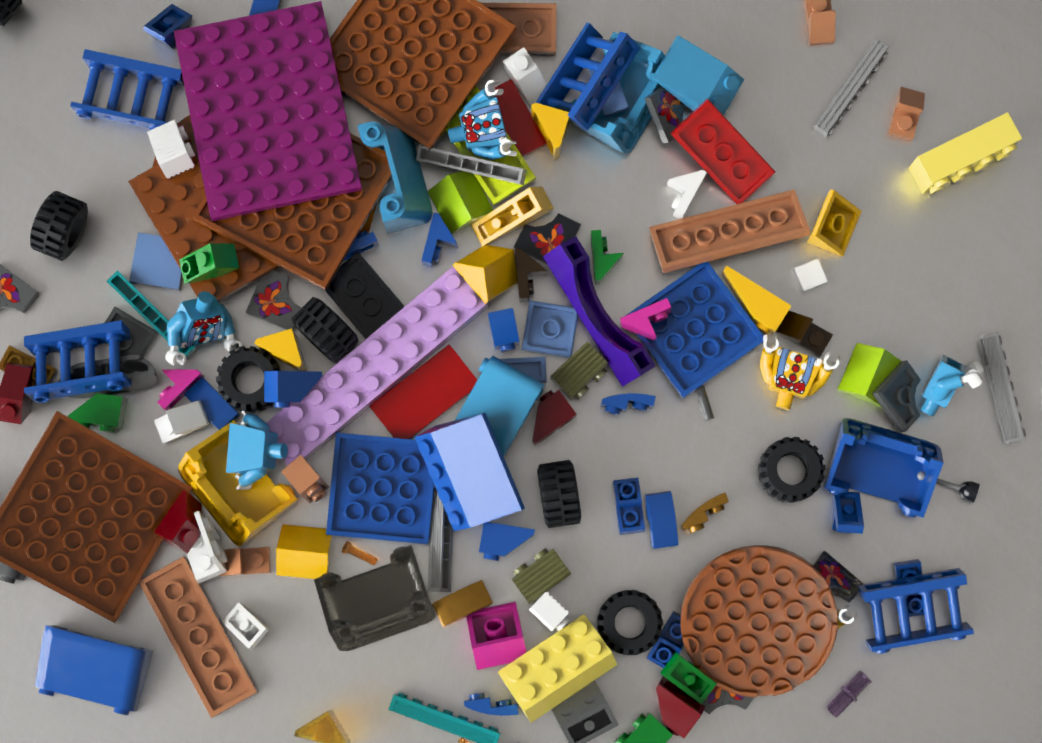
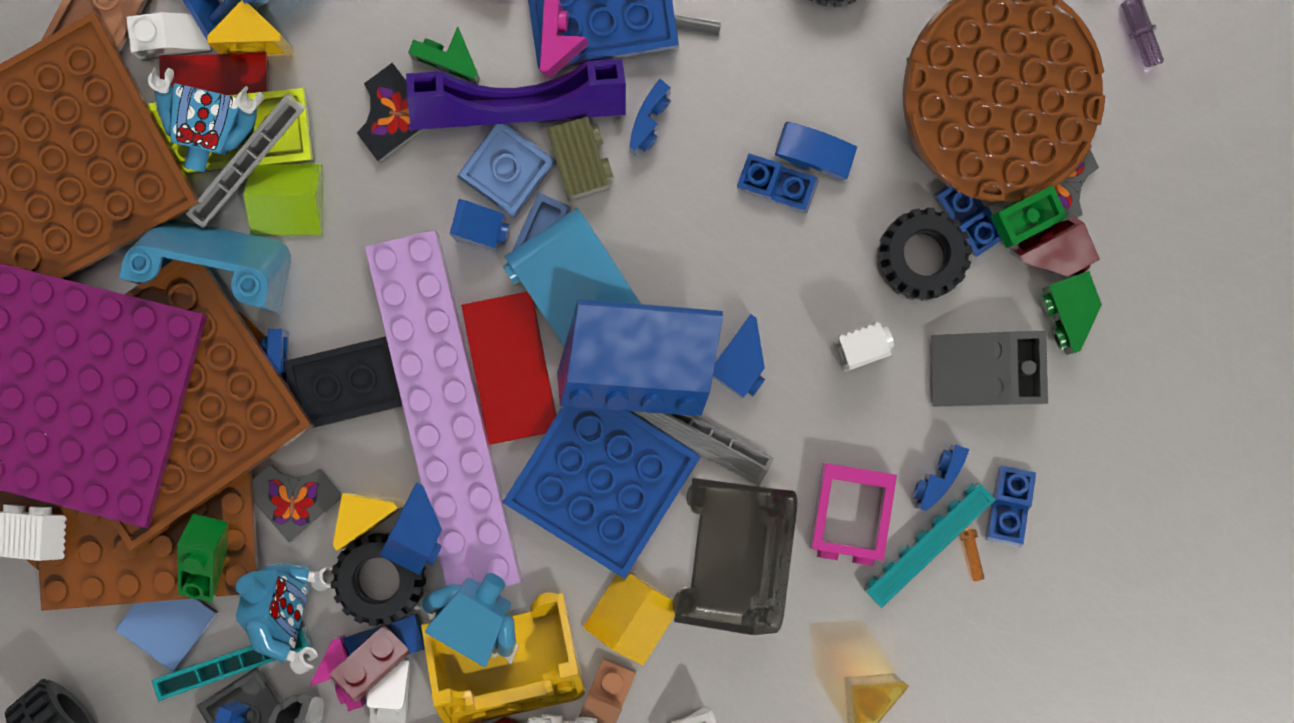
camera: 65 degrees left, 5 degrees up
nougat slope [281,455,329,503] -> none
black tyre [292,297,359,363] -> none
clear orange piece [341,541,378,566] -> none
blue slope [421,213,458,268] -> none
pearl gold slope [432,580,493,627] -> none
yellow slope [453,245,518,304] -> none
dark pink slope [466,602,526,670] -> none
yellow slope [471,187,554,246] -> none
light yellow brick [498,614,617,723] -> none
olive brick [512,548,571,604] -> none
dark brown slope [515,248,547,303] -> none
dark red slope [532,390,577,446] -> none
black tyre [537,460,581,528] -> none
pearl gold slope [681,493,729,533] -> none
none -> plate [329,625,410,703]
none -> dark pink window [809,463,897,566]

